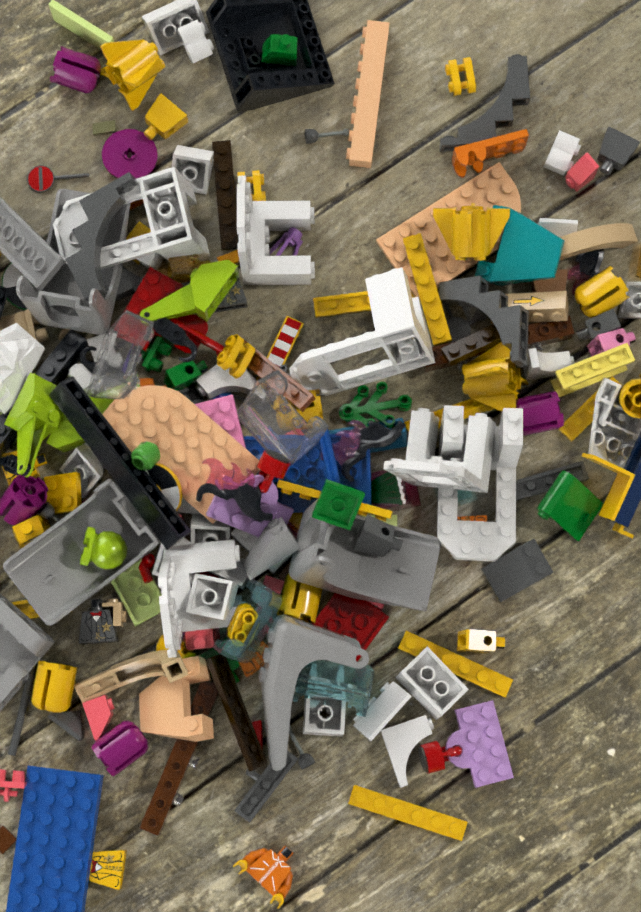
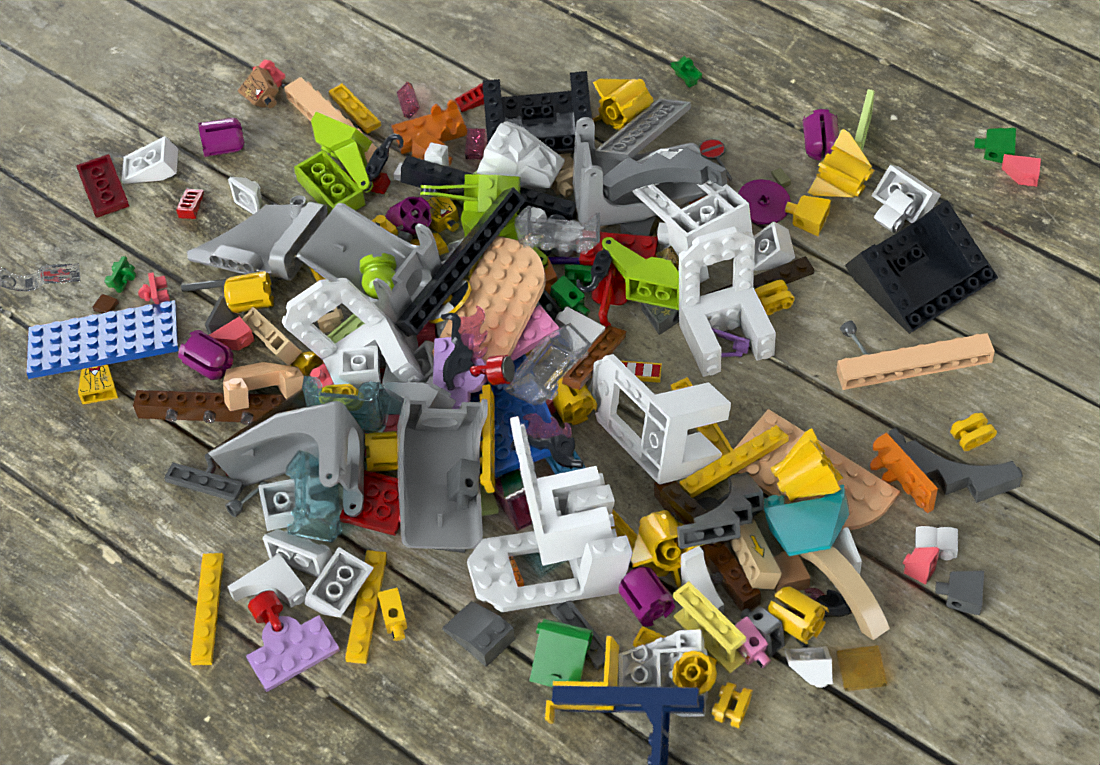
camera: 75 degrees right, 25 degrees down
bright green head [131,441,161,470] -> none
yellow brick [217,334,255,379] -> none
orange torso [233,845,294,909] -> none
green torso [262,34,297,67] -> none
green plate [312,479,365,530] -> none
blue axle [317,427,341,484] -> none
green plant [339,382,412,428] -> none

